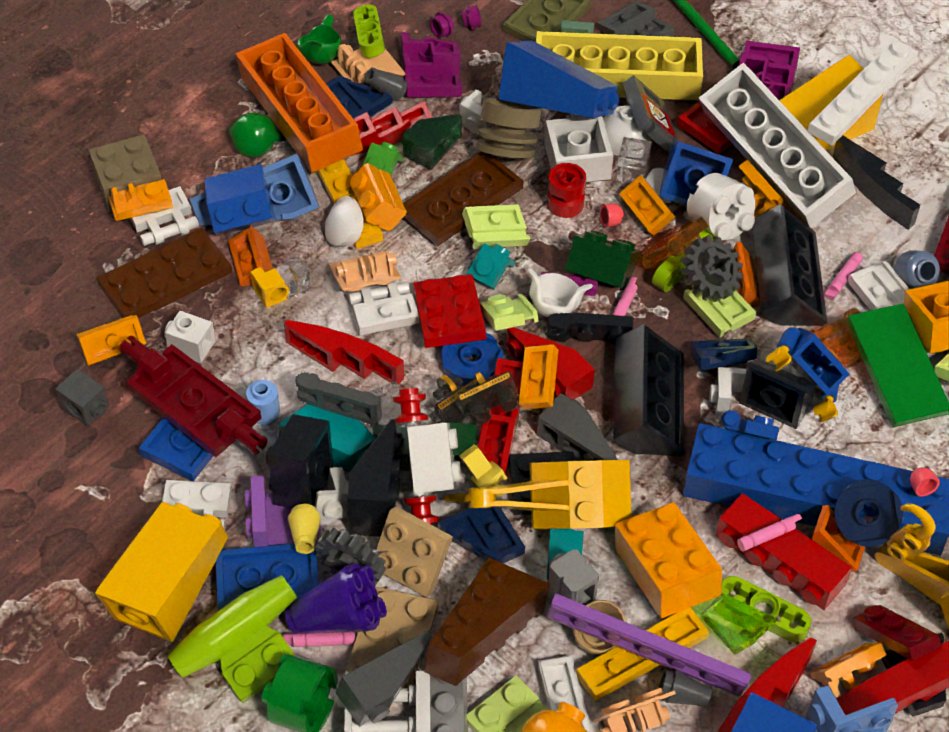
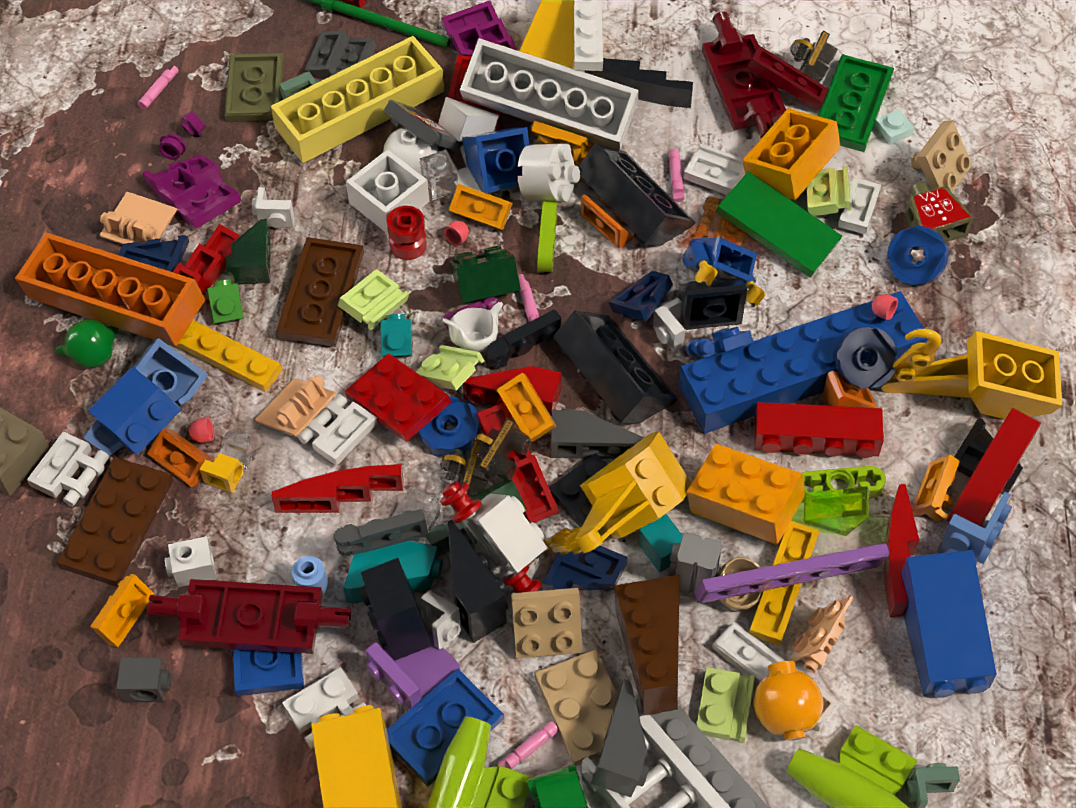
camera: 35 degrees left, 5 degrees up
light orange plate [108,179,173,221] -> none
dark purple cone [285,564,387,634] -> none
light yellow cone [288,504,321,554] -> none
green hair [297,15,341,65] -> none
dark grey gear [314,528,386,586] -> none
white hat [325,195,364,246] -> none
light orange brick [350,163,407,231] -> none
lime beam [353,4,385,58] -> none
dark grey cone [365,67,407,101] -> none
light yellow piece [459,444,507,497] -> none
dark tan wheel [477,98,542,159] -> none
blue slope [498,40,619,118] -> none
clear orange plate [638,216,708,270] -> none
dark grey cone [658,669,712,708] -> none
dark grey gear [680,235,744,302] -> none
yellowish green plate [683,289,756,338] -> none
bright pink wheel [737,514,802,552] -> none
dark red plate [852,605,941,661] -> none
sand blue head [895,250,940,289] -> none
none -> coral hinge [188,417,214,443]
none -> white slope [438,97,499,141]

